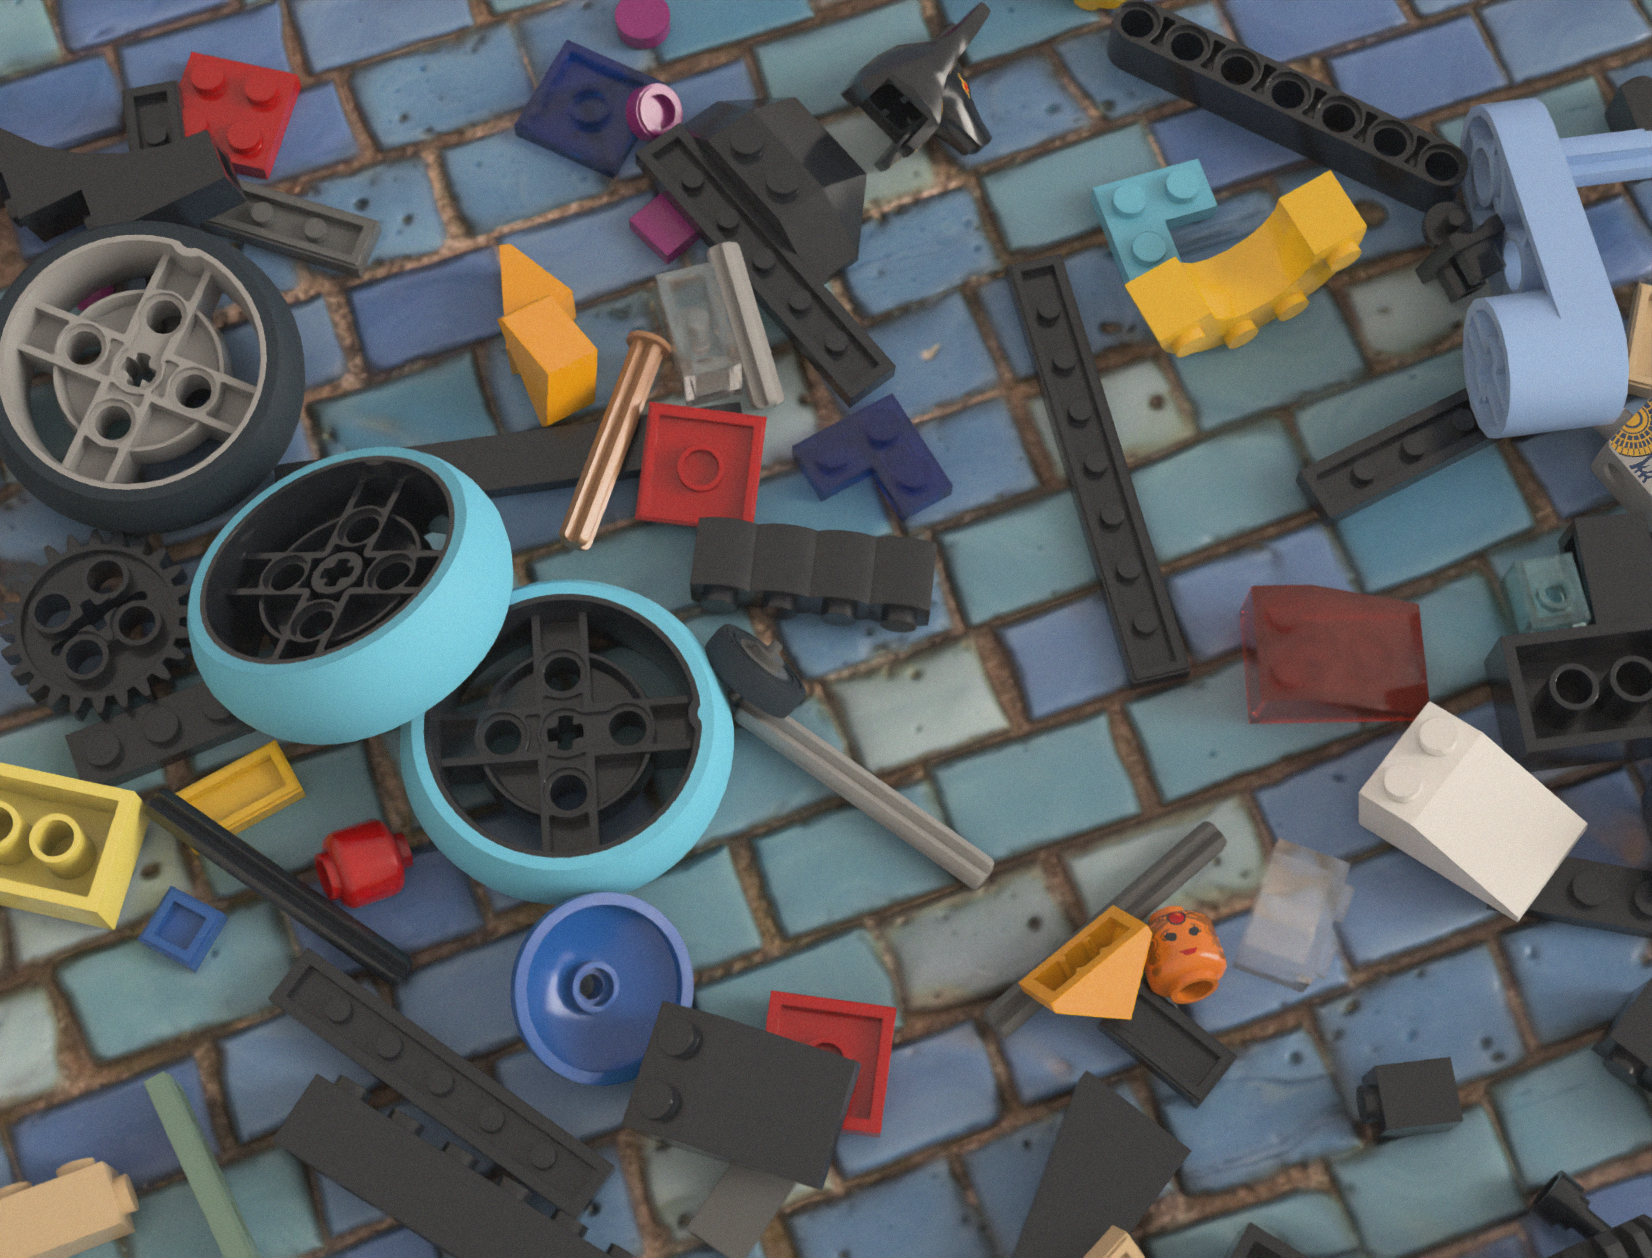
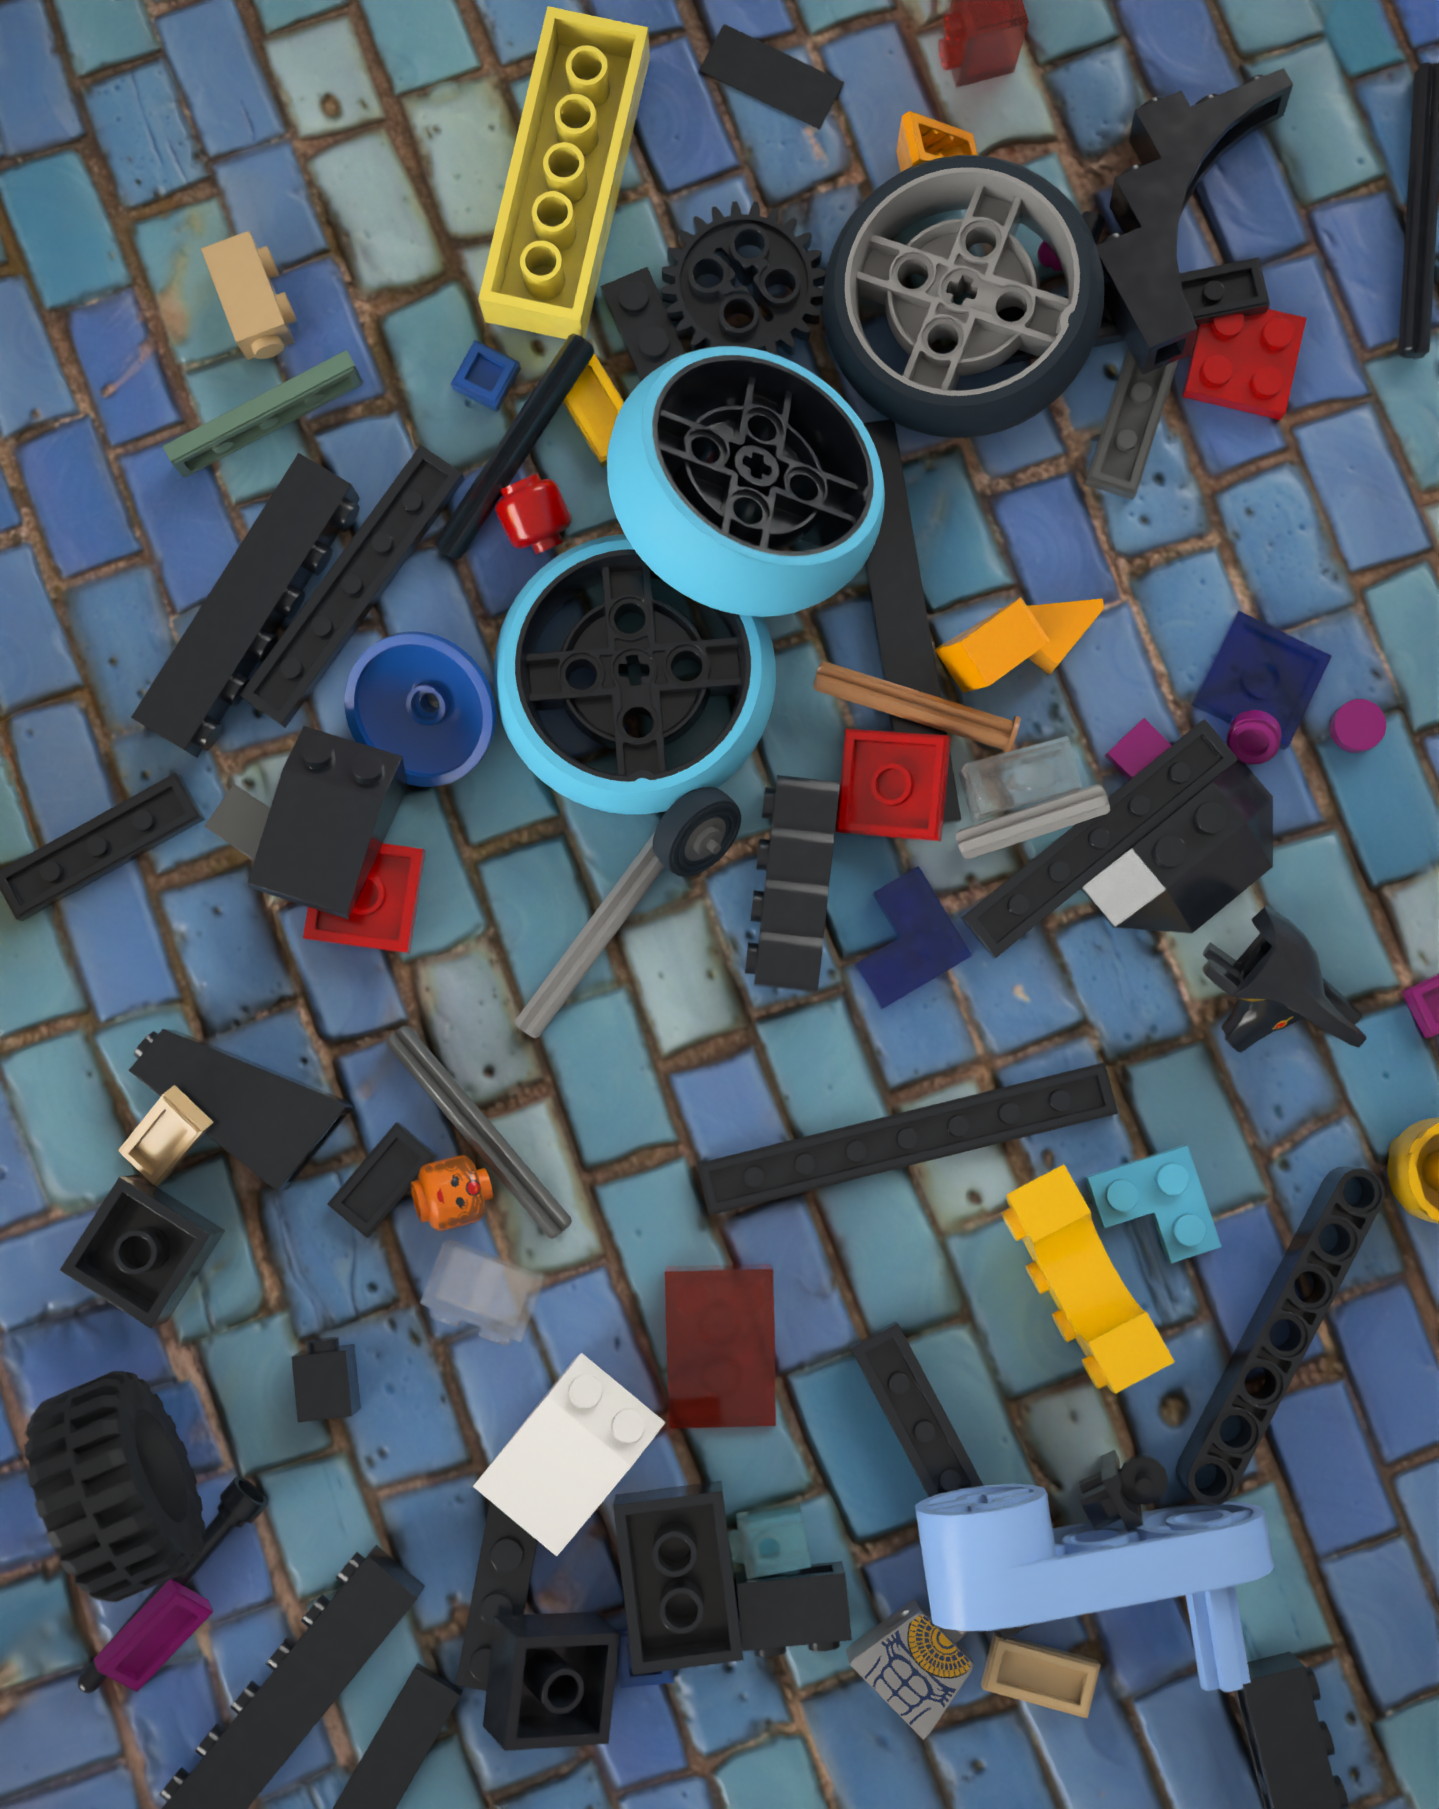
camera: 90 degrees right, 15 degrees up
light orange slope [1018,905,1152,1020] -> none

